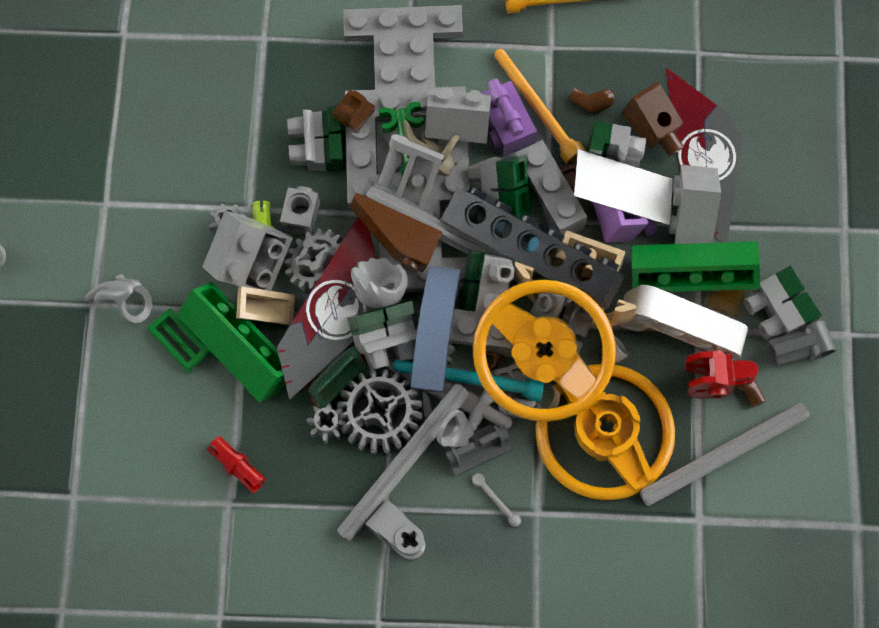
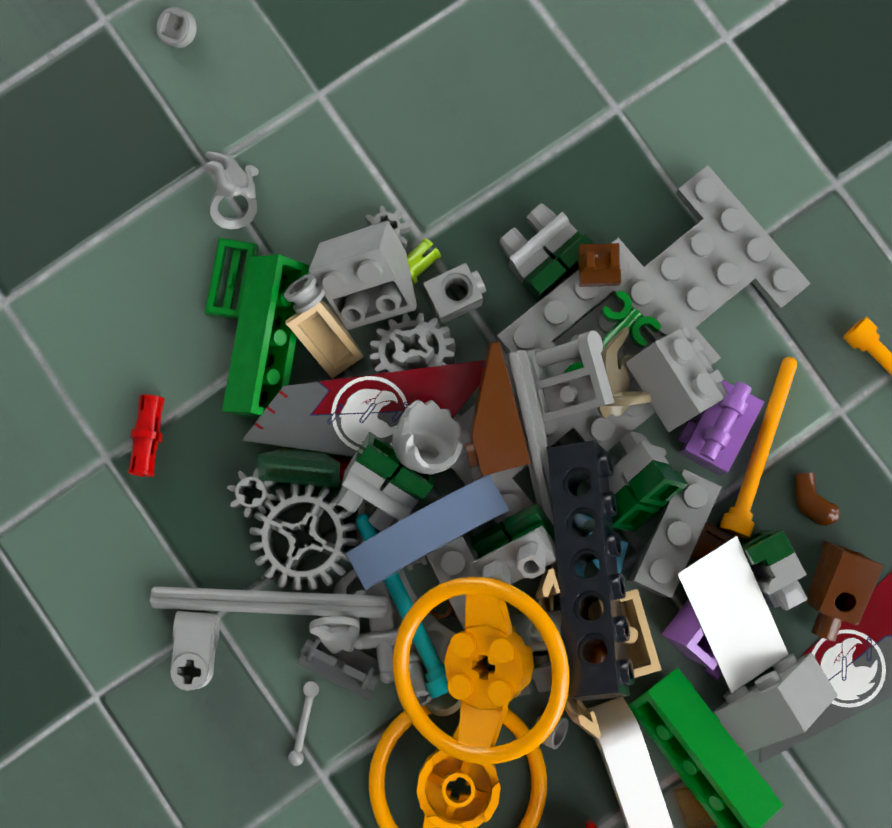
camera: 50 degrees right, 10 degrees up
none -> light grey bush [284,274,325,313]

